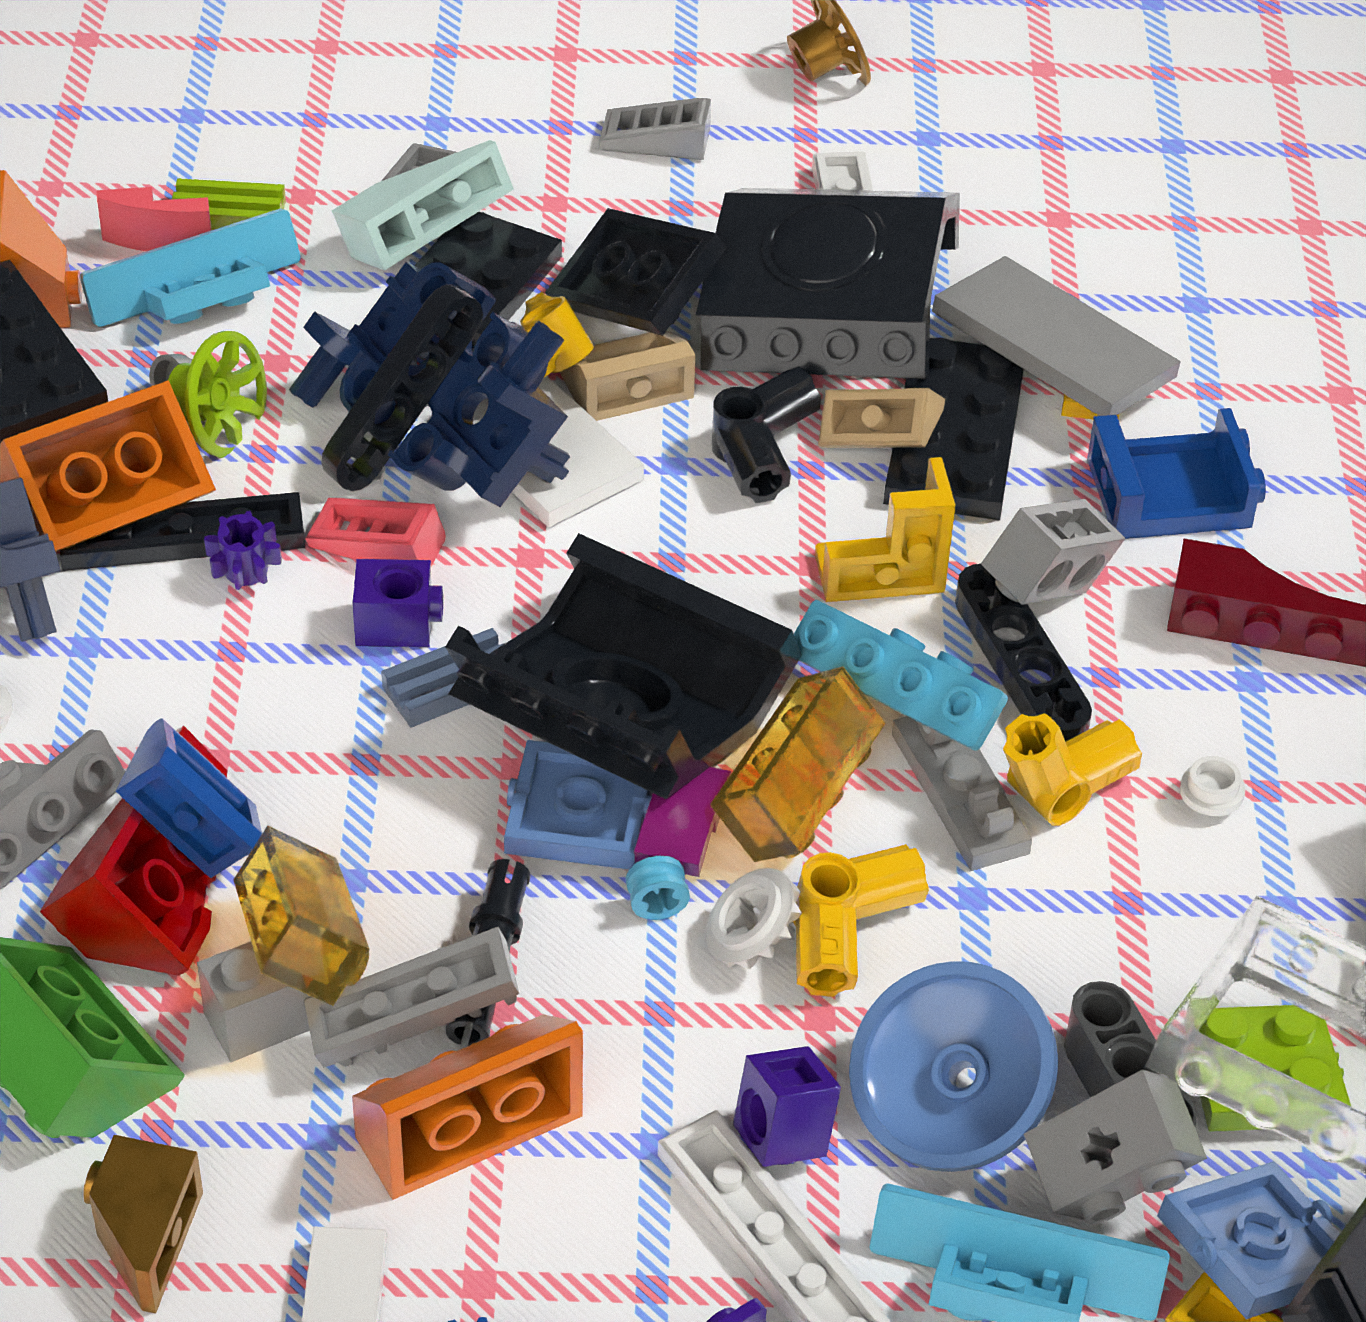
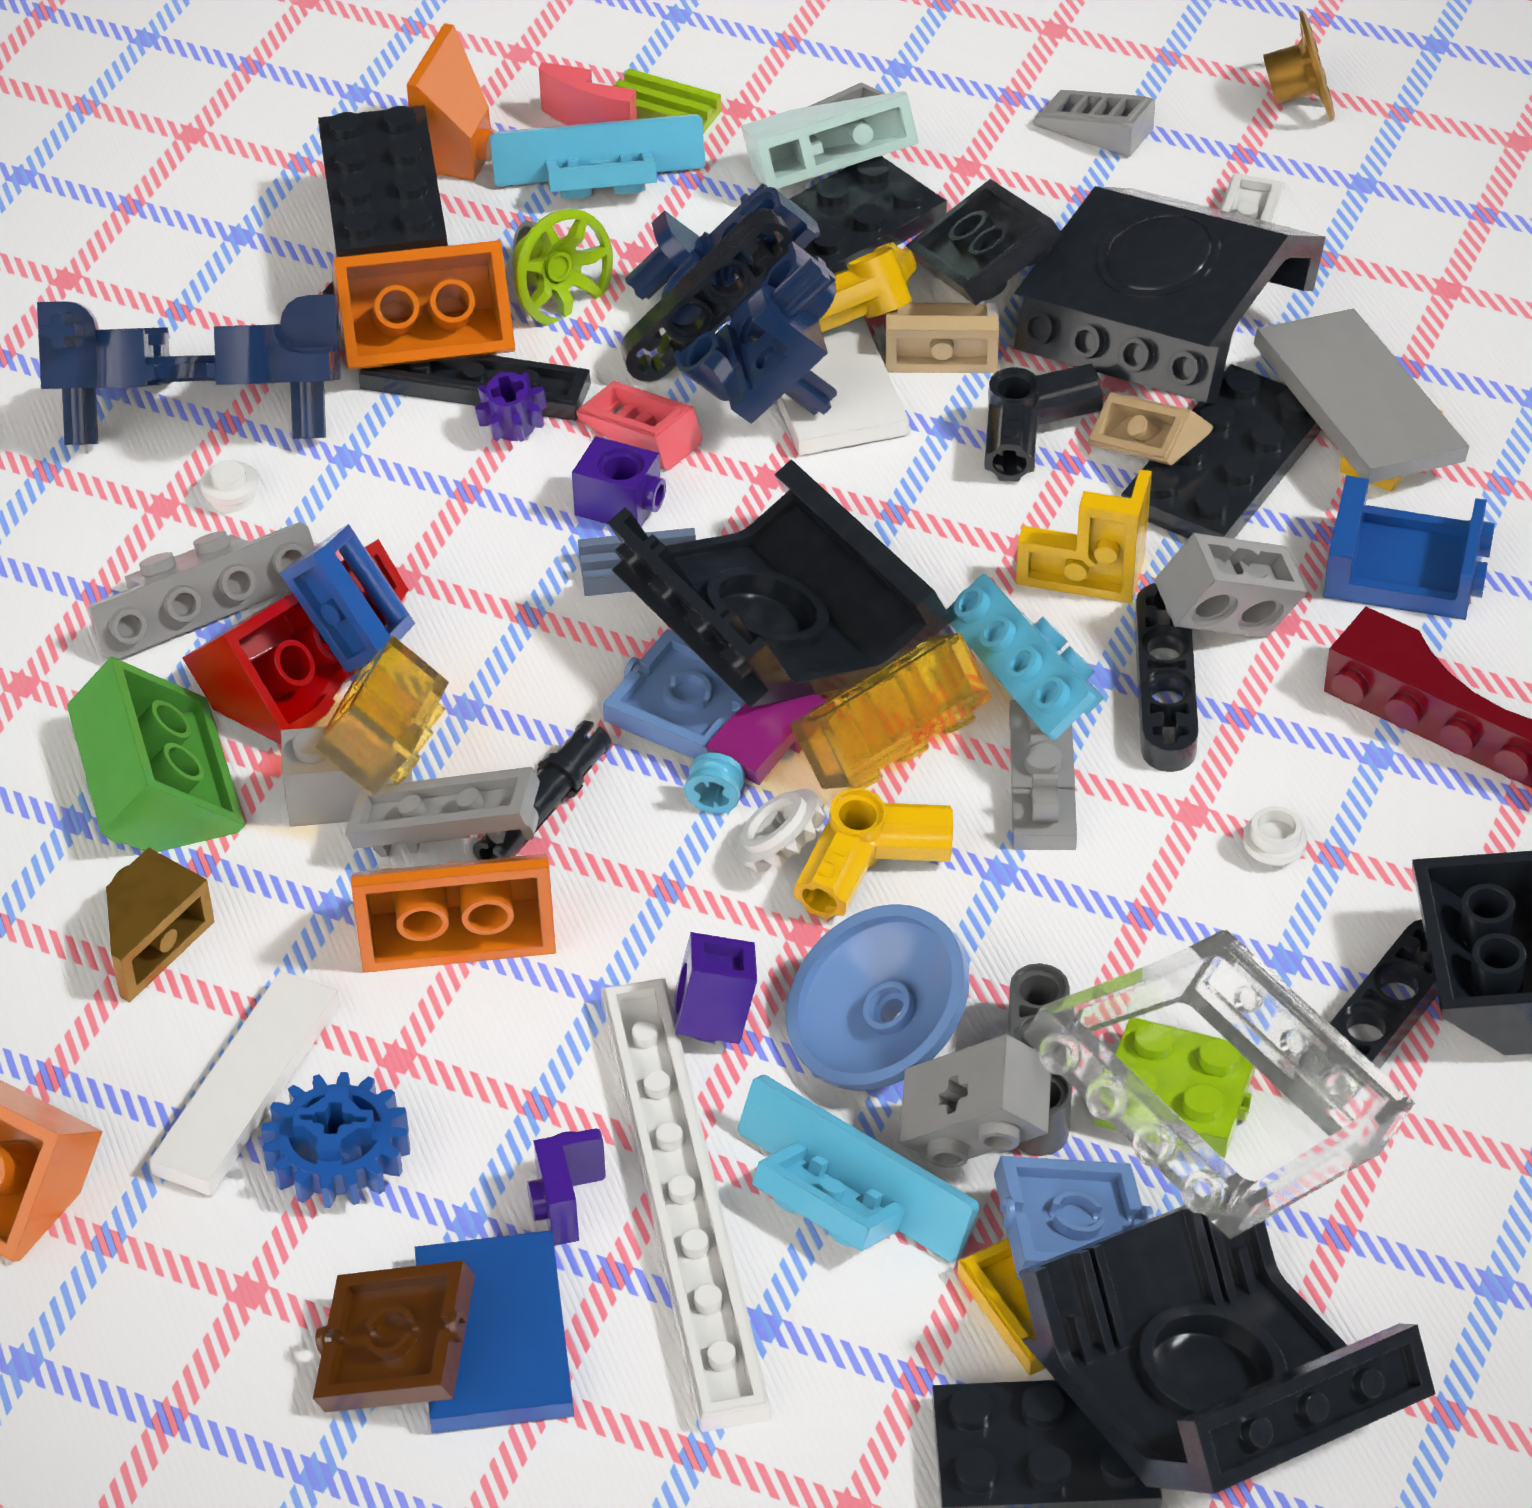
camera: 25 degrees right, 0 degrees up
yellow piece [1003,713,1142,826] -> none

